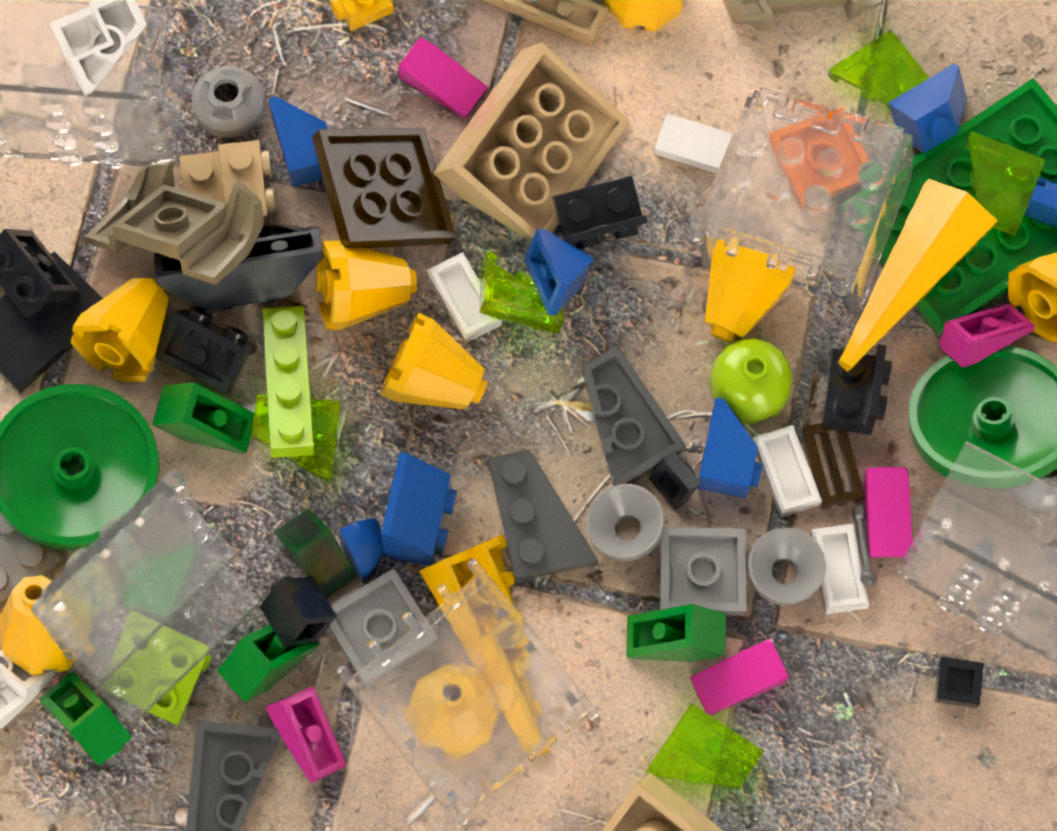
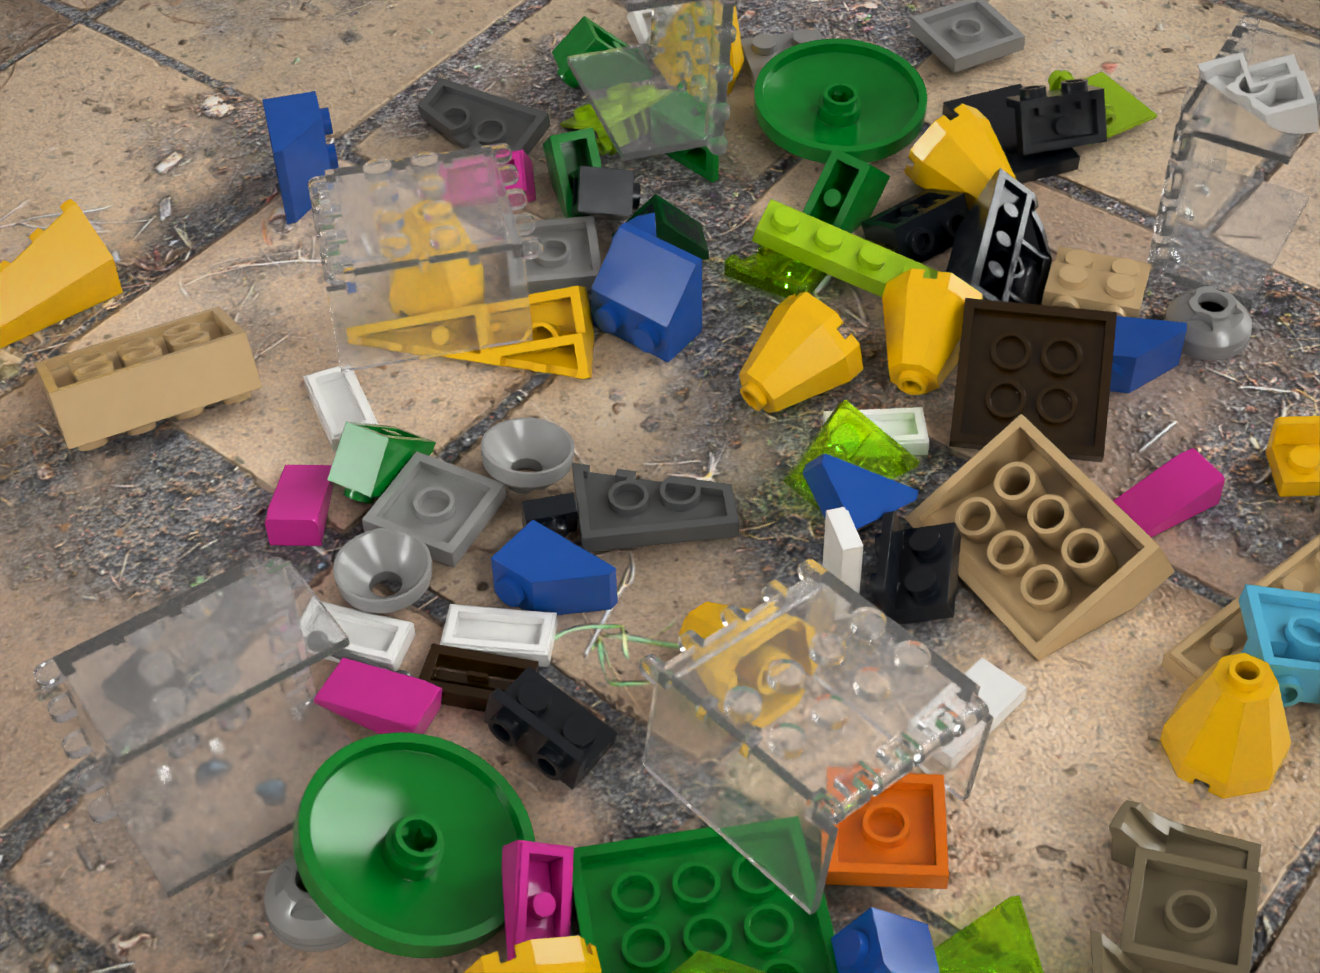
camera: 120 degrees right, 25 degrees down
dark tan piece [85,161,264,285] -> none
dark grey wing [488,449,598,582] -> none
clear neon green wing [645,703,764,790] -> none
lime cylinder [709,338,793,424] -> none
yellow wedge [838,179,998,372] -> none
none -> white tile [303,363,379,452]
none -> white tile [821,507,863,622]

